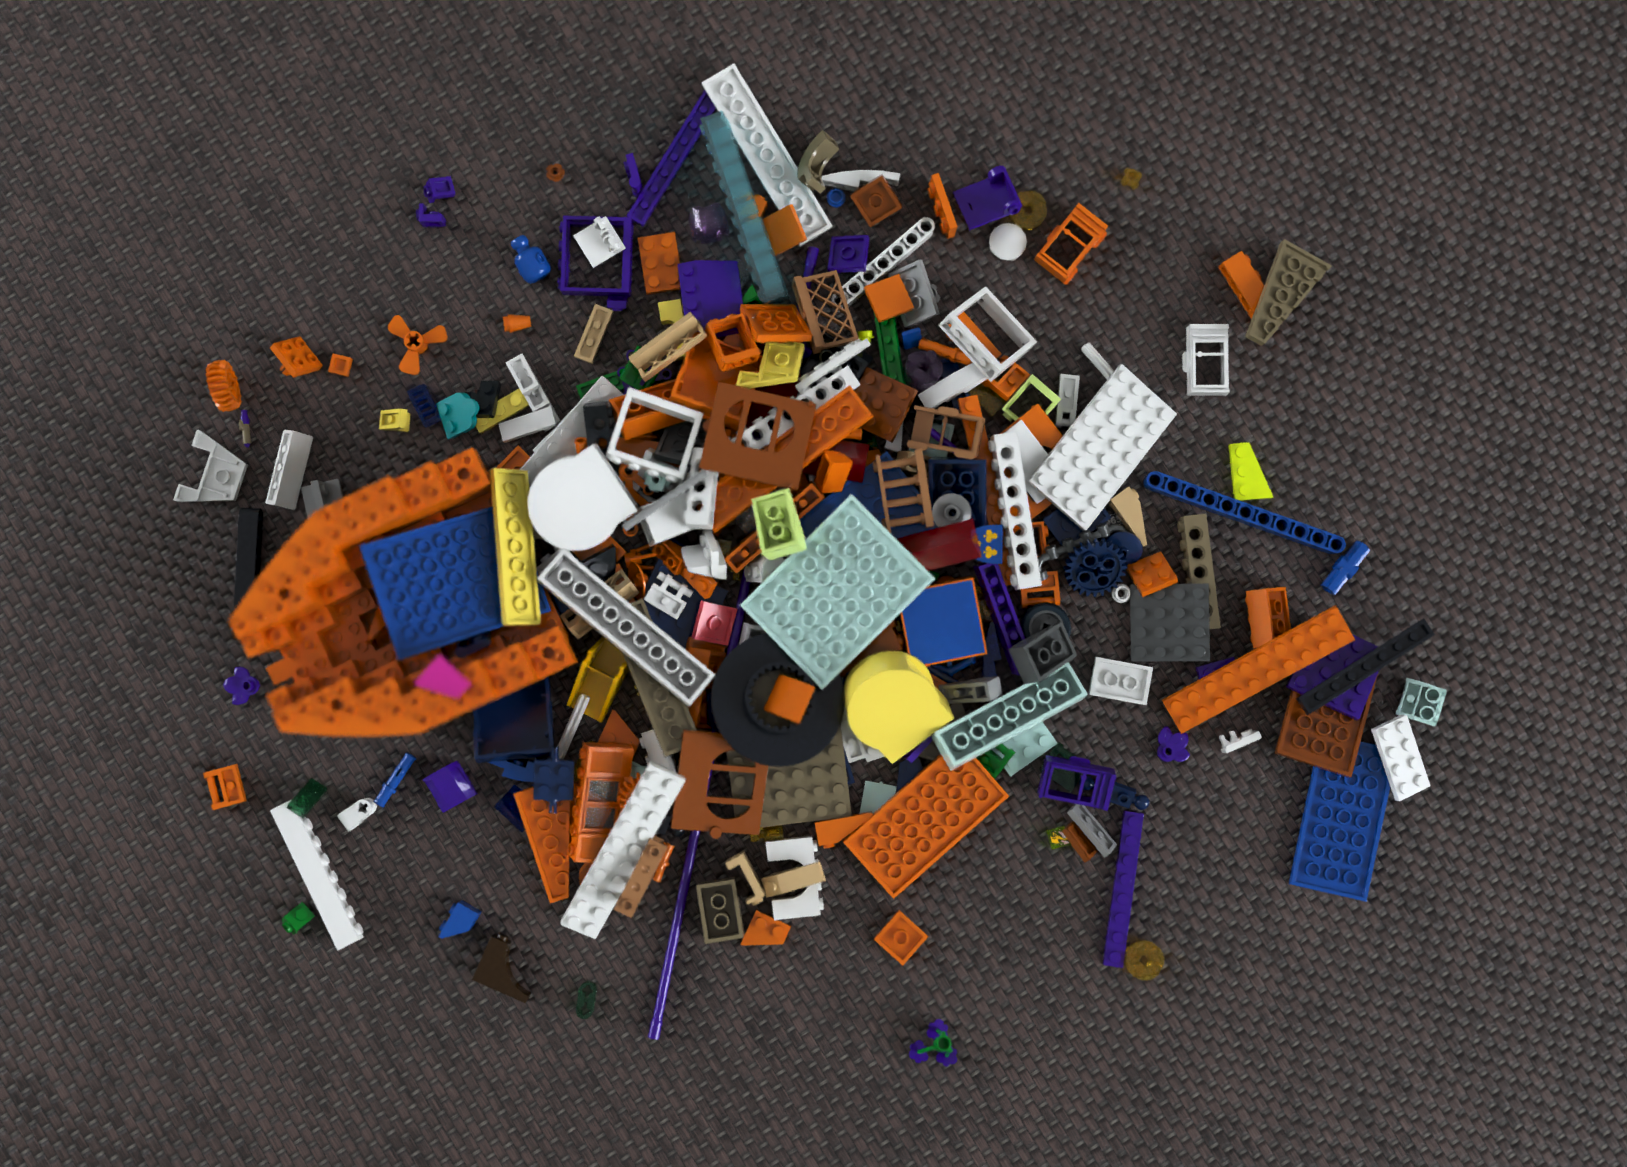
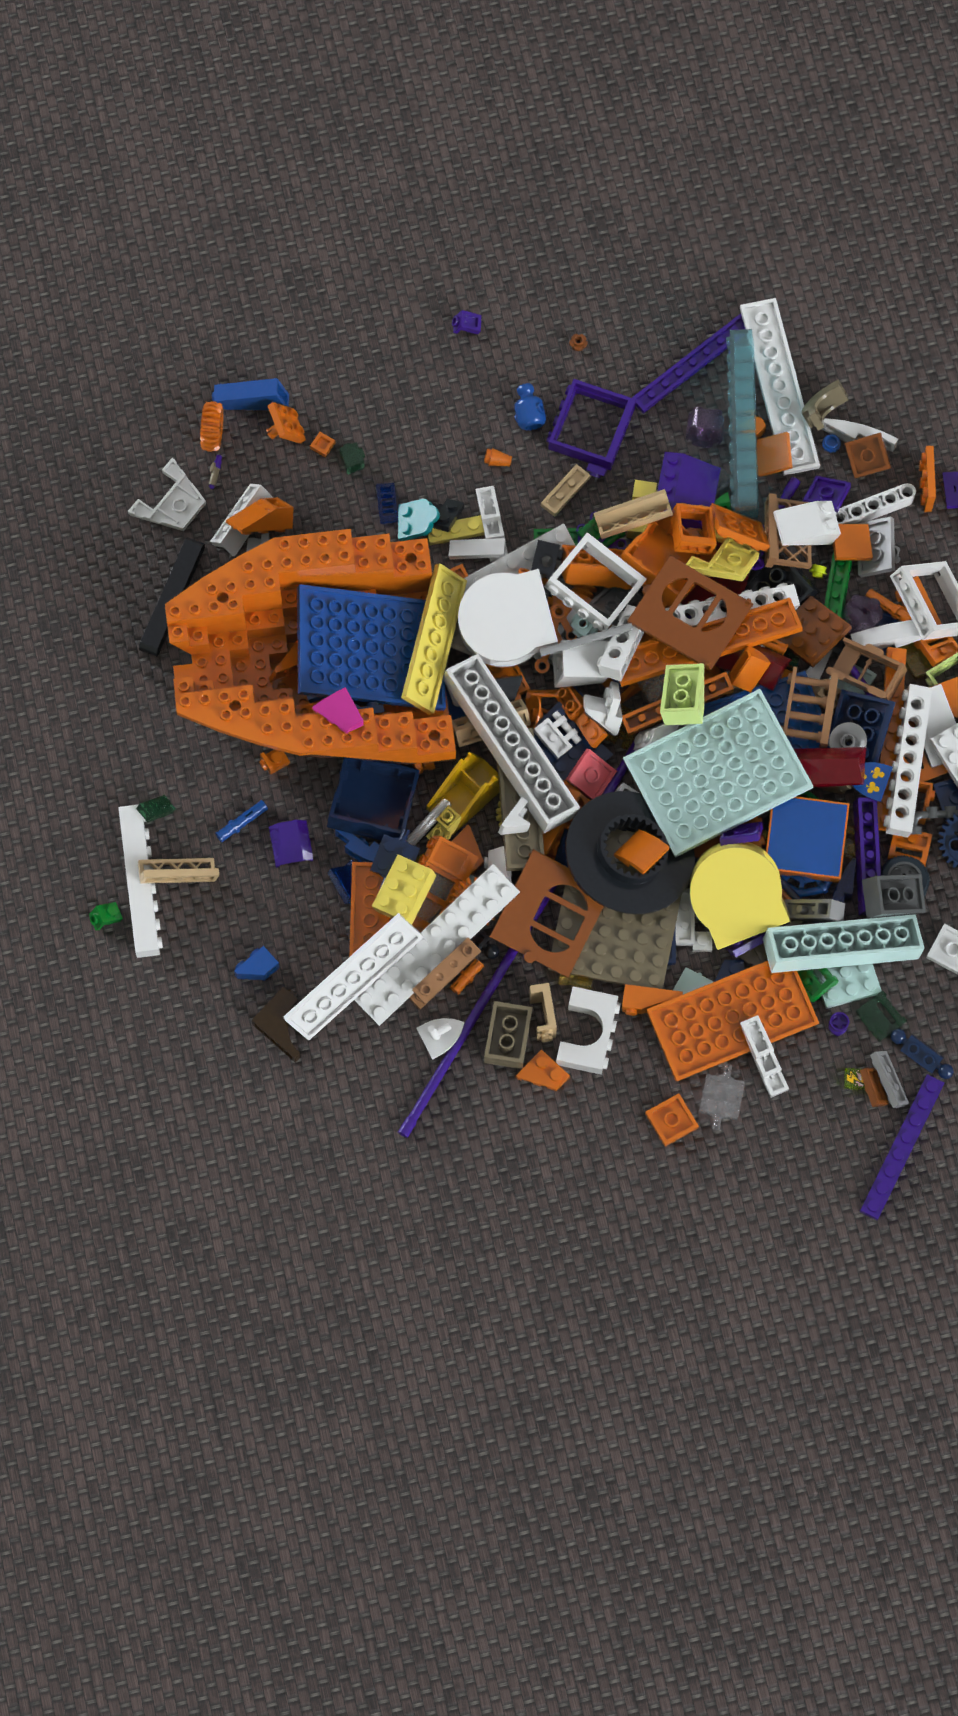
camera: 20 degrees right, 15 degrees down
orange plate [203,764,247,811] -> none
dark purple plate [223,667,260,705] -> none
white piece [337,798,377,832] -> none
light yellow slope [379,408,411,432] -> none
orange piece [388,315,448,375] -> none
dark purple bracket [416,203,446,227] -> none
white hinge [573,216,626,268] -> none
clear green beam [576,981,597,1019] -> none
dark purple plate [624,153,643,198] -> none
orange plate [638,232,681,295] -> none
tan slope [761,861,825,897] -> none
white plate [795,339,871,392] -> none
blue slope [901,327,922,349] -> none
dark purple plant [909,1019,957,1067] -> none
dark purple piece [1037,755,1116,811] -> none
clear yellow plate [1124,940,1164,980] -> none
none -> tan fence [138,858,219,884]
none -> blue slope [212,378,289,411]
none -> orange slope [226,497,294,535]
none -> white plate [284,913,424,1040]
none -> clear green brick [339,442,365,475]
none -> light yellow brick [372,855,437,924]
none -> white shield [416,1018,464,1060]
none -> light yellow slope [426,805,462,840]
none -> white slope [498,797,530,835]
none -> clear plate [699,1064,745,1130]
none -> dark purple tile [720,822,763,846]
none -> white slope [740,1015,789,1098]
none -> white slope [773,501,841,546]
none -> dark purple wheel [828,1012,849,1036]

